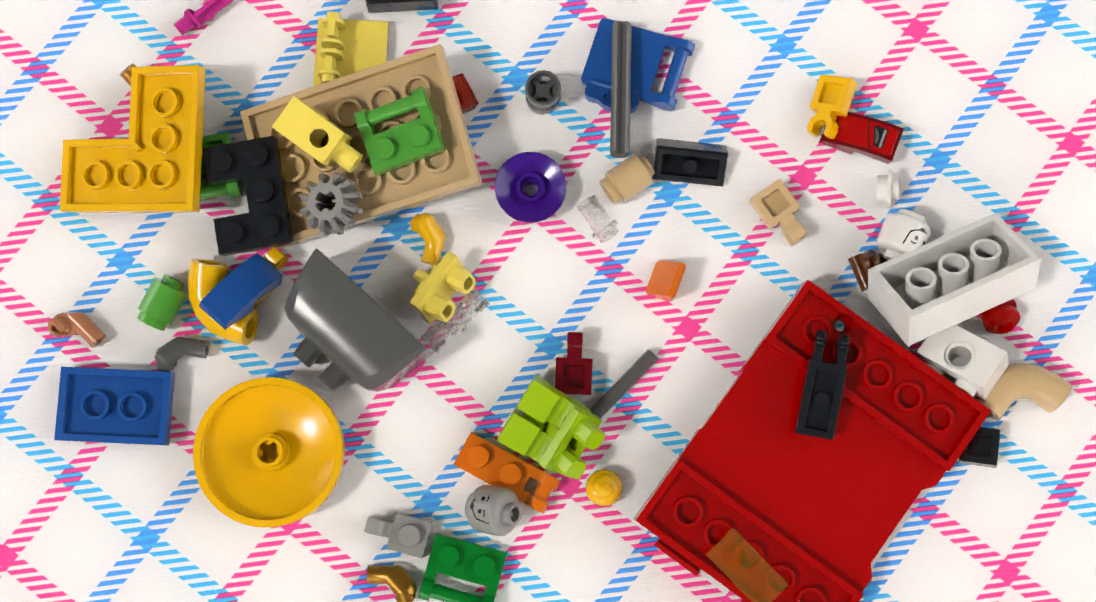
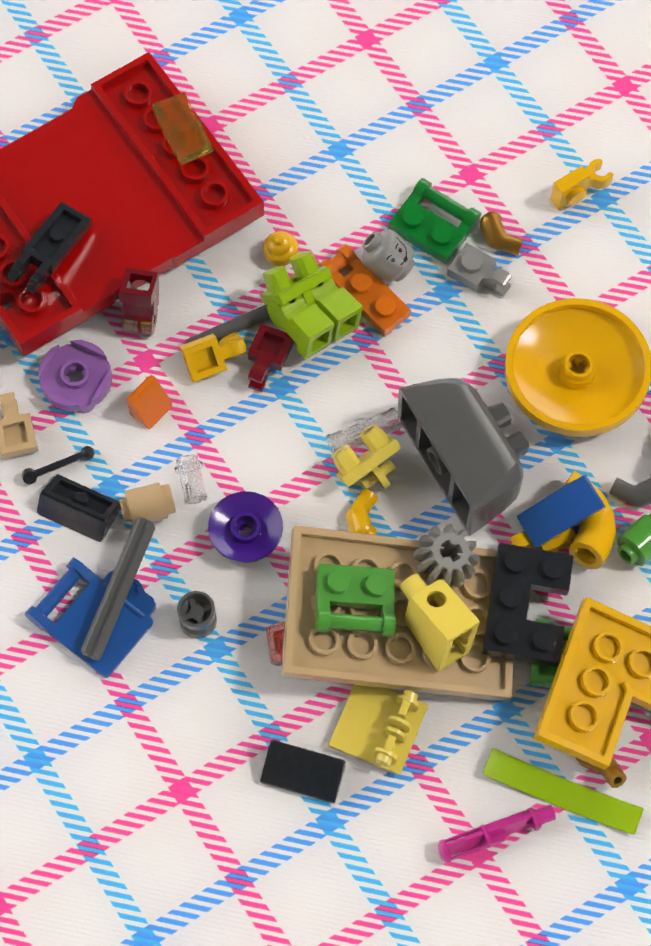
camera: 155 degrees left, 15 degrees down
none -> black hinge [21,446,95,484]
none -> medium lavender plate [39,340,112,413]
none -> dark red leg [119,268,159,335]
none -> yellow plate [179,332,247,382]
none -> lime sticker [483,748,644,835]

